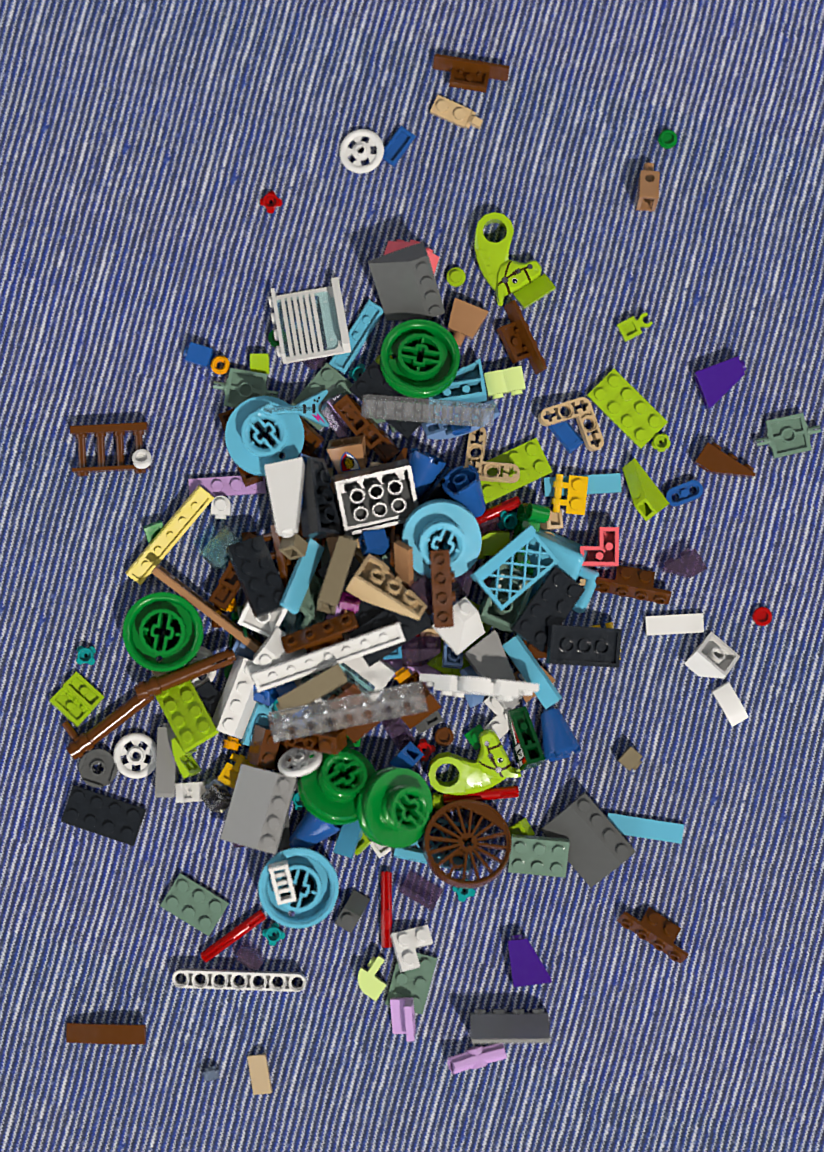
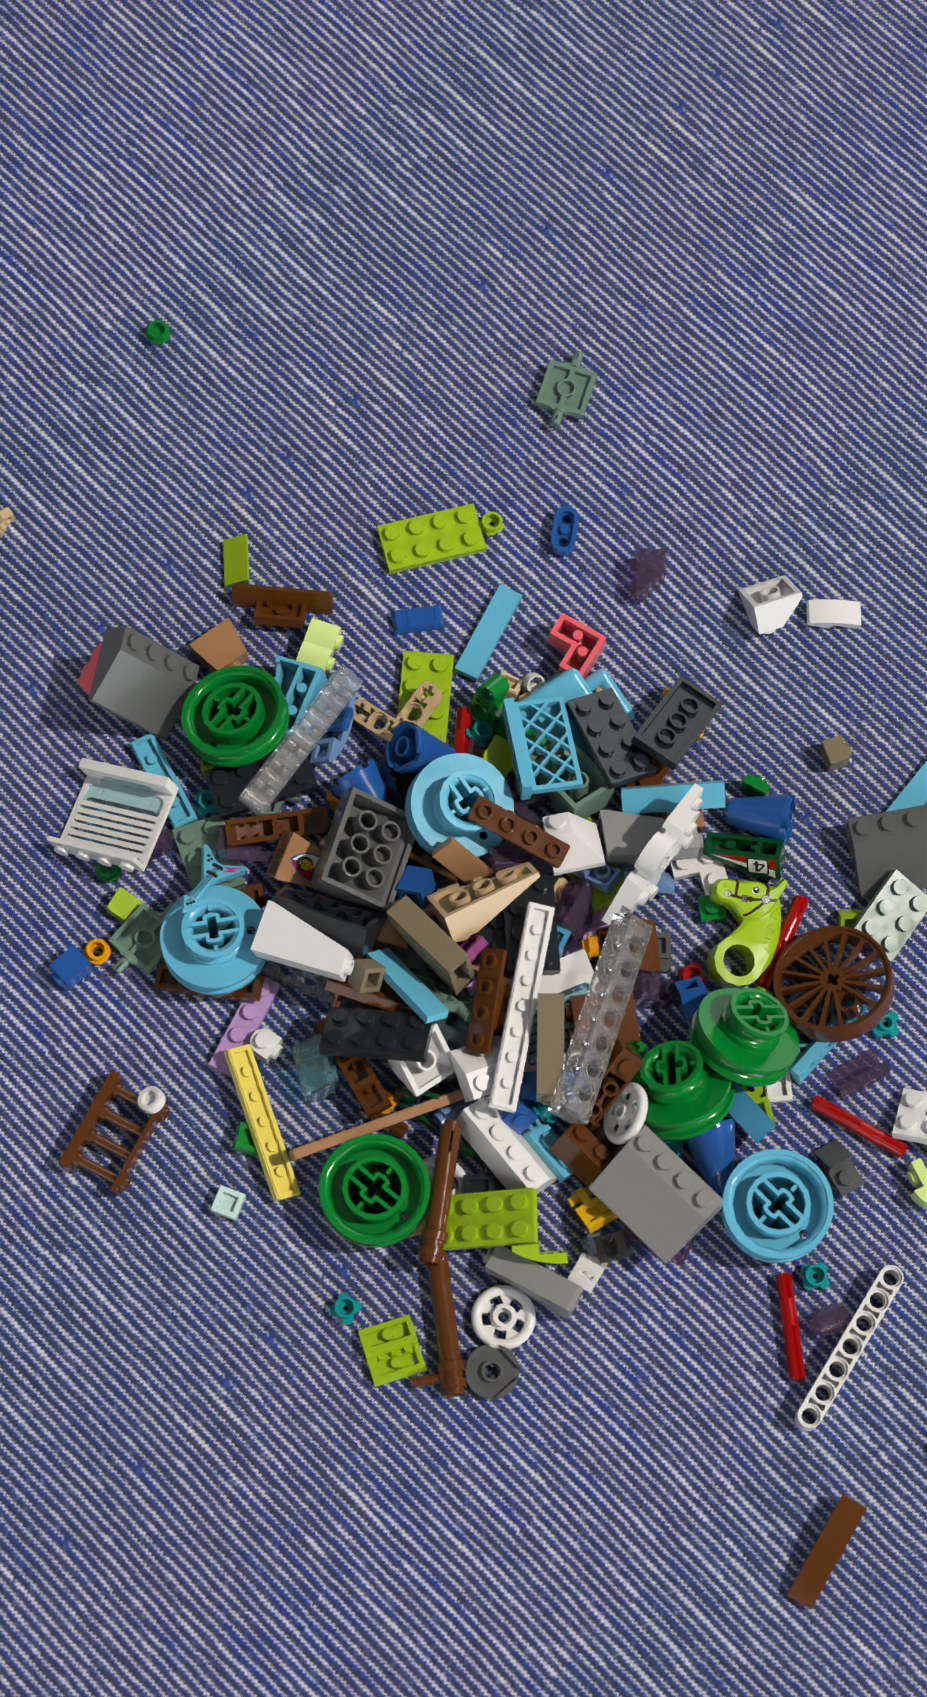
camera: 65 degrees left, 15 degrees down
black plate [61,785,147,846] -> none
sand green plate [160,873,229,936] -> none
light orange plate [223,737,241,751] -> none
white slope [268,860,297,905] -> none
reddish brown tile [435,727,454,746] -> none
lime plate [447,268,466,287] -> none
lime animal [474,212,542,306] -> none
tan beam [538,397,604,452] -> none
yellow plate [551,474,588,515] -> none
reddish brown bracket [595,565,672,605] -> none
lime plate [616,313,653,342] -> none
lime slope [622,458,670,521] -> none
medium nougat torso [636,163,660,212] -> none
white tile [645,613,704,636] -> none
dark purple slope [693,356,746,410] -> none
reddish brown slope [694,442,756,478] -> none
red tile [752,607,772,626] -> none
none -> light aqua plate [211,1185,246,1221]
none -> white hinge [523,672,545,692]
none -> green plate [741,773,771,797]

